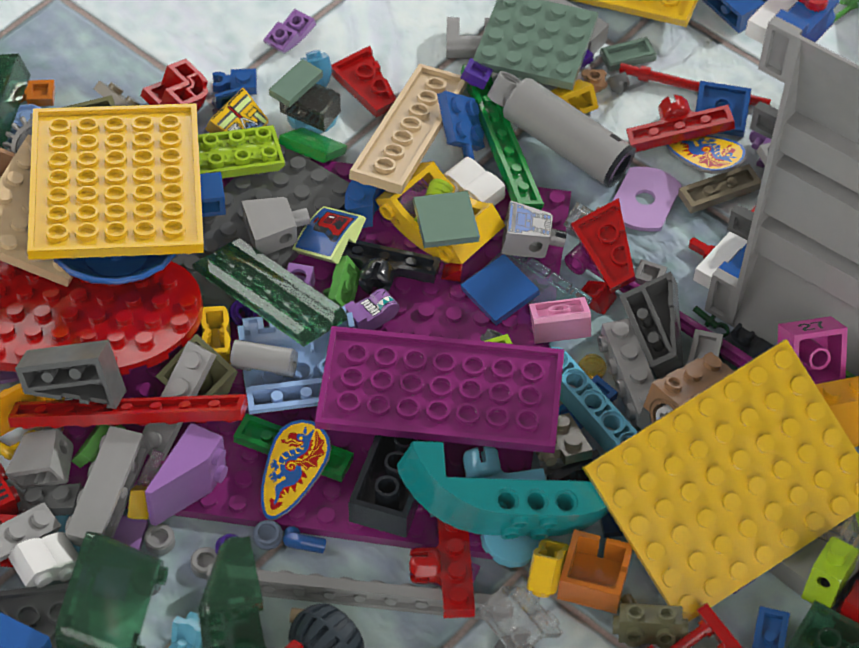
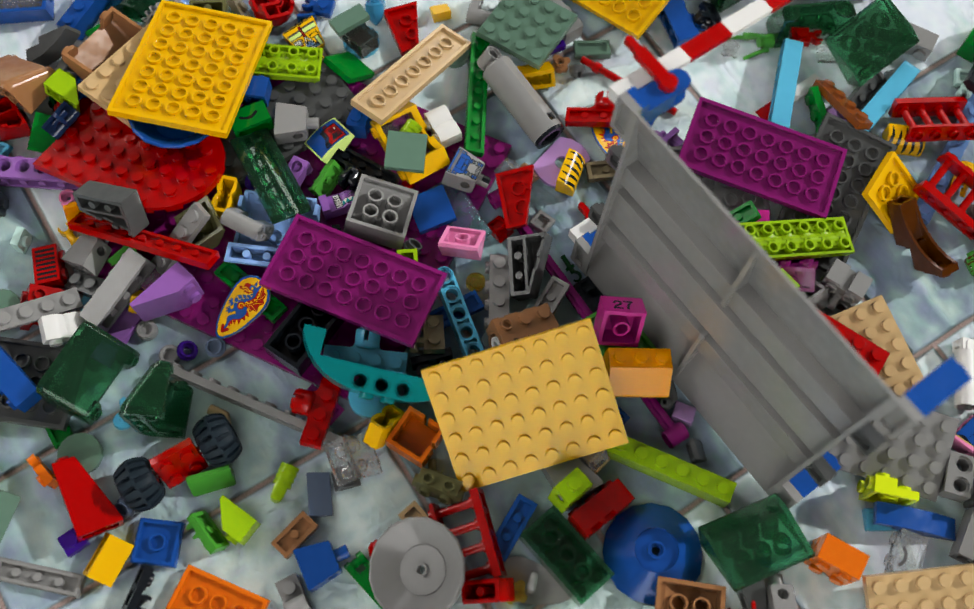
camera: 15 degrees right, 15 degrees up
blue arm [282,526,326,554] -> none
blue plate [437,91,485,163] -> none
dark purple plate [460,58,493,90] -> none
none -> green brick [232,100,274,142]
none -> light grey slope [343,174,419,250]
none -> yellow slope [429,3,451,23]
none -> yellow brick [555,148,585,197]

